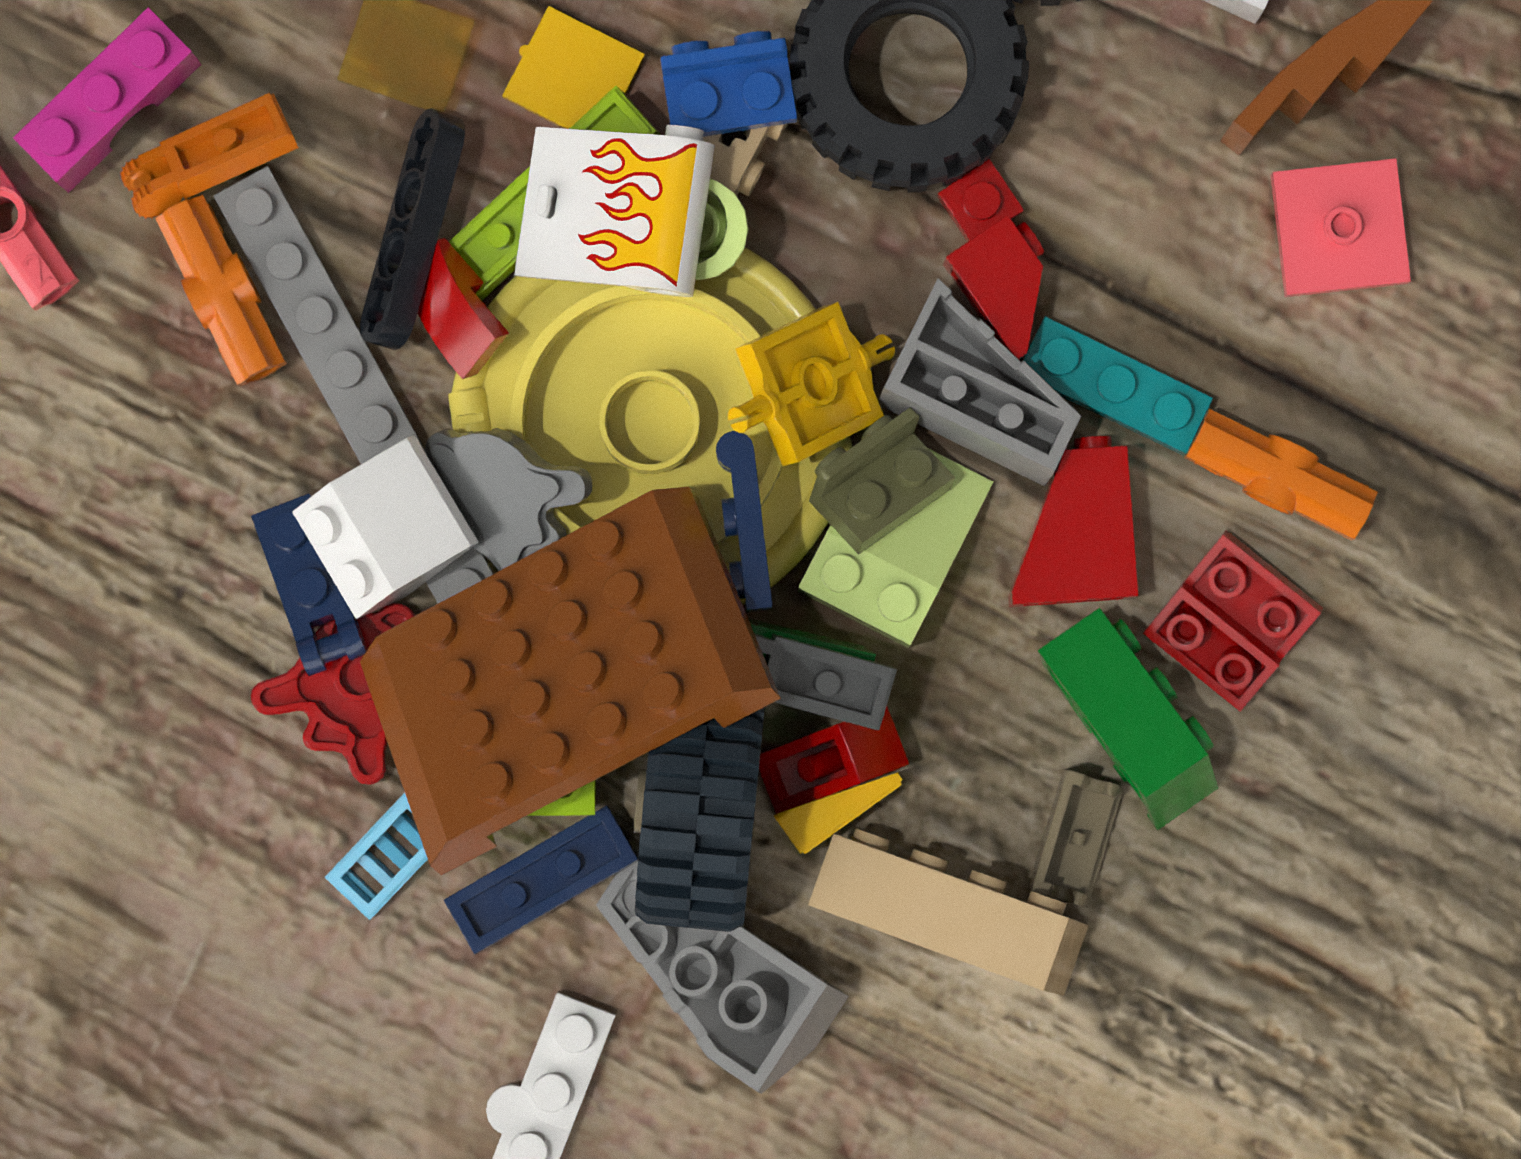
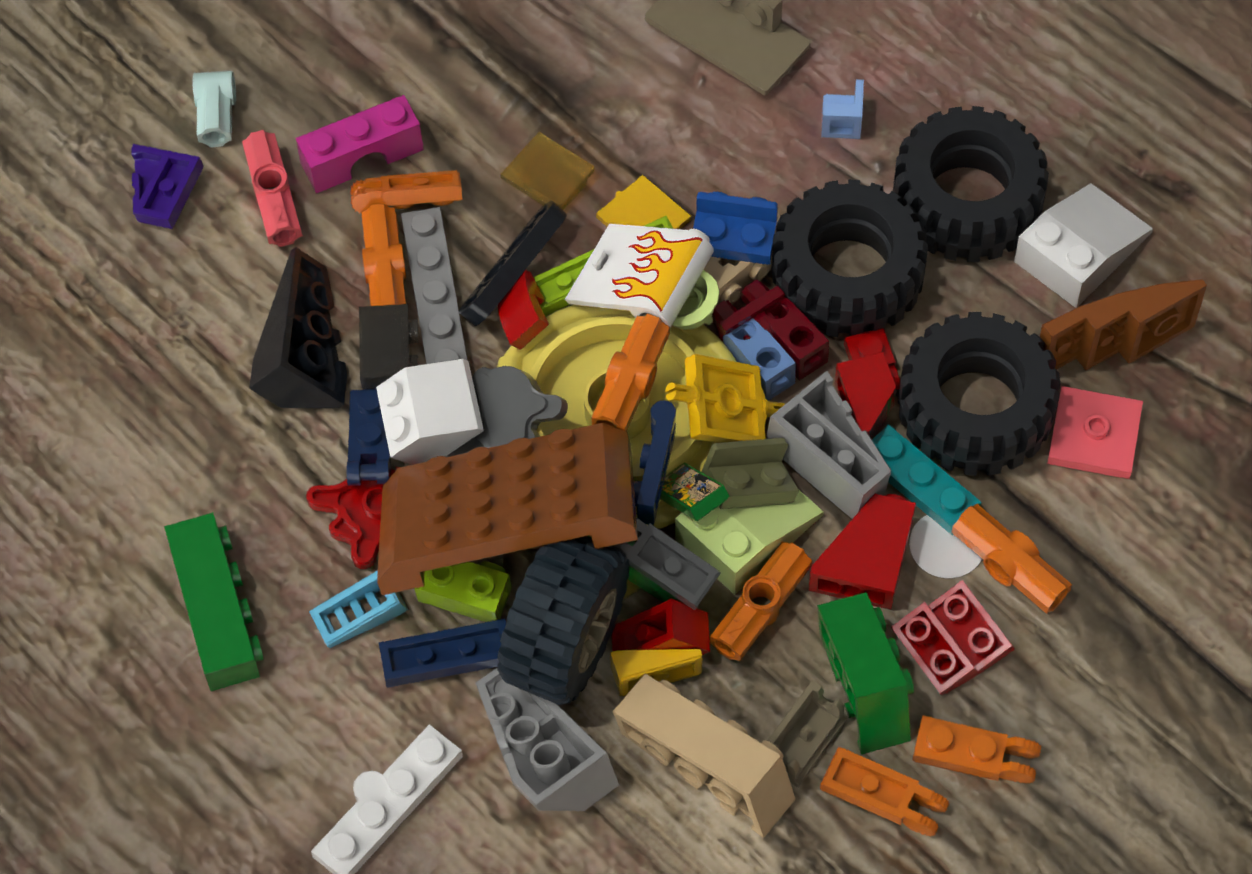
camera: 20 degrees right, 25 degrees down
none -> green brick [164,512,264,691]
none -> black wedge [249,247,348,408]
none -> clear smoke brick [359,304,419,390]
none -> orange piece [591,314,670,432]
none -> tile [660,462,730,521]
none -> orange piece [709,541,813,662]
none -> dark red hips [712,279,829,401]
none -> orange hinge [820,747,950,837]
none -> black tyre [898,312,1061,476]
none -> white sticker [909,515,982,578]
none -> orange hinge [912,715,1042,784]

